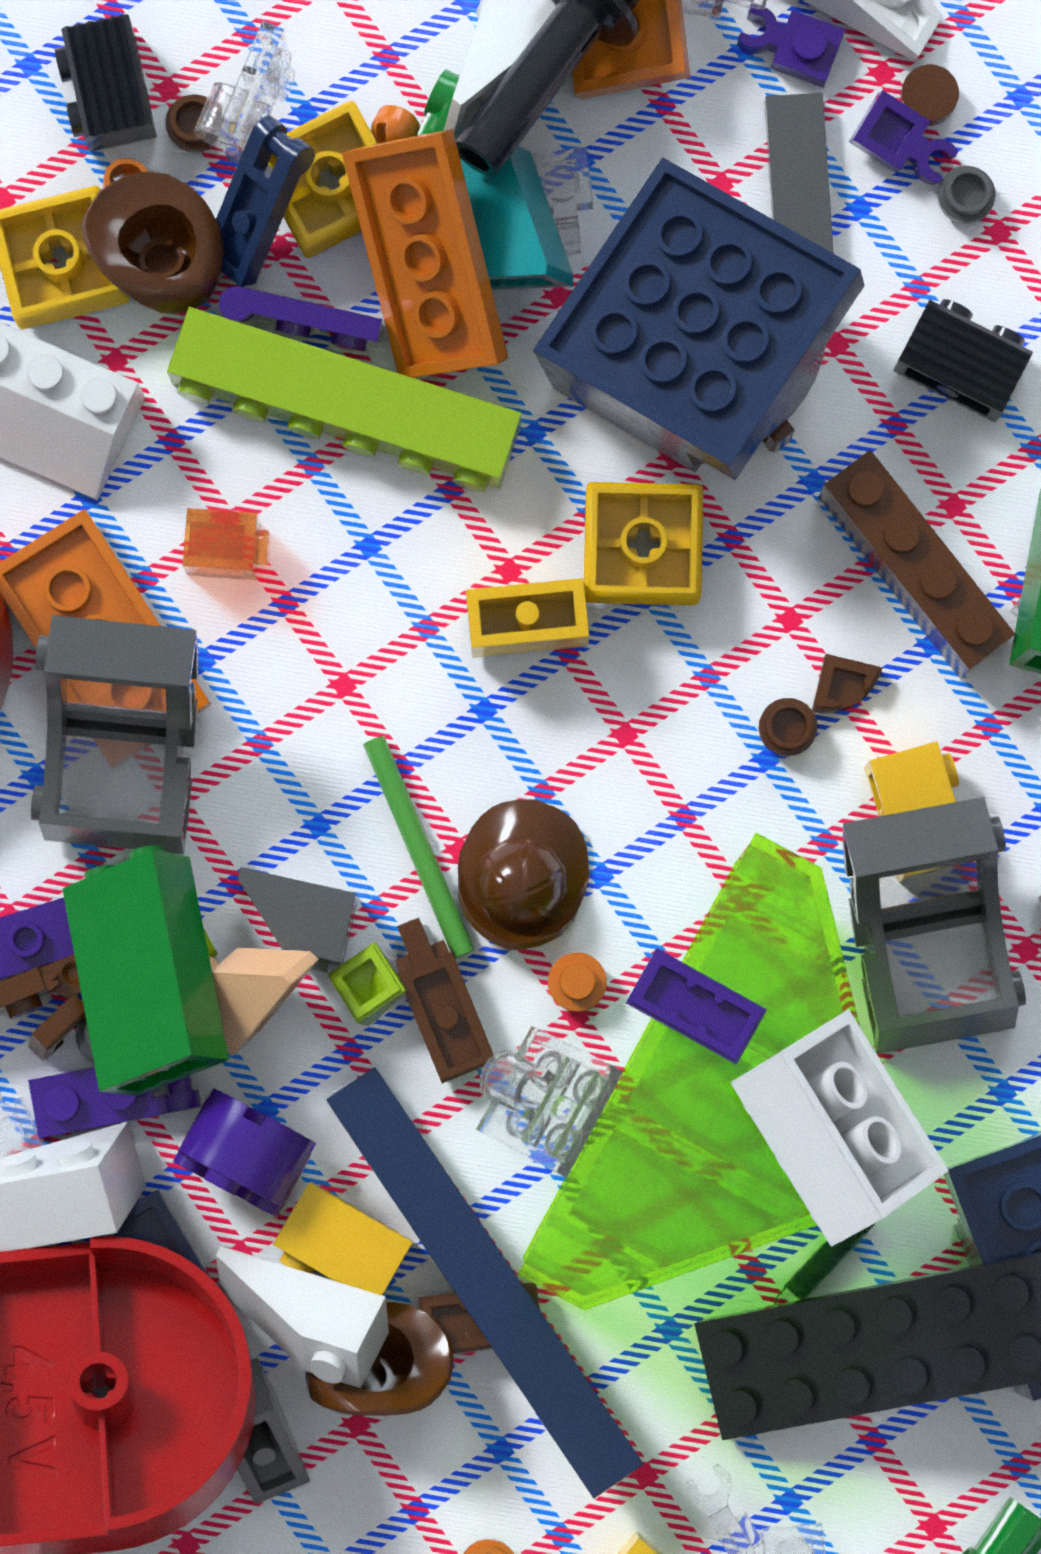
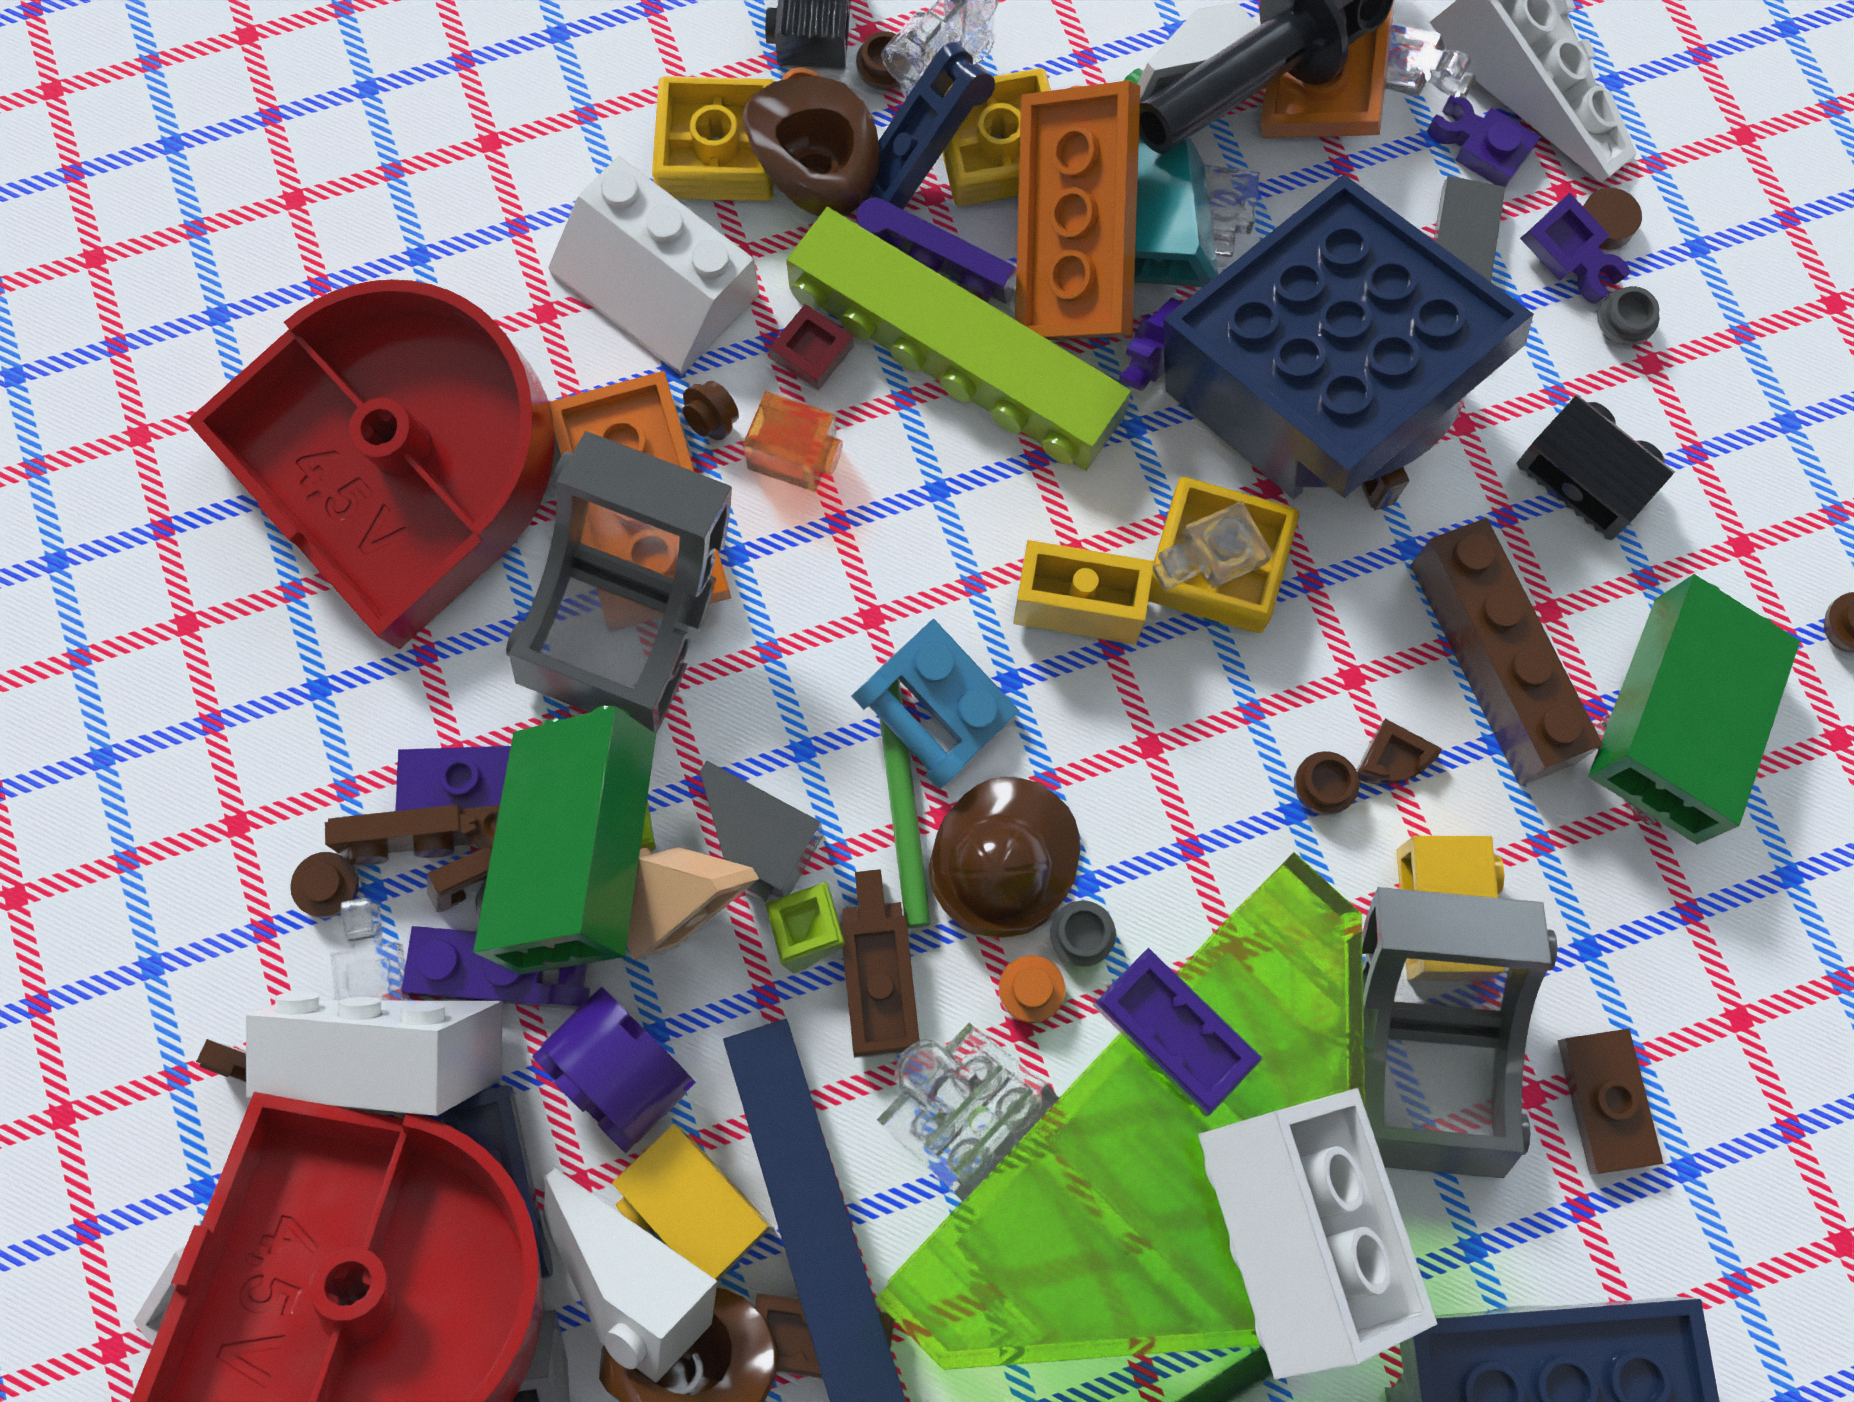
camera: 15 degrees right, 10 degrees down
none -> reddish brown plate [683,381,739,440]
none -> dark red plate [769,304,854,391]
none -> dark azure plate [851,618,1020,790]
none -> dark grey plate [1050,900,1116,967]
none -> dark purple plate [1118,297,1183,391]
none -> clear plate [1153,501,1273,590]

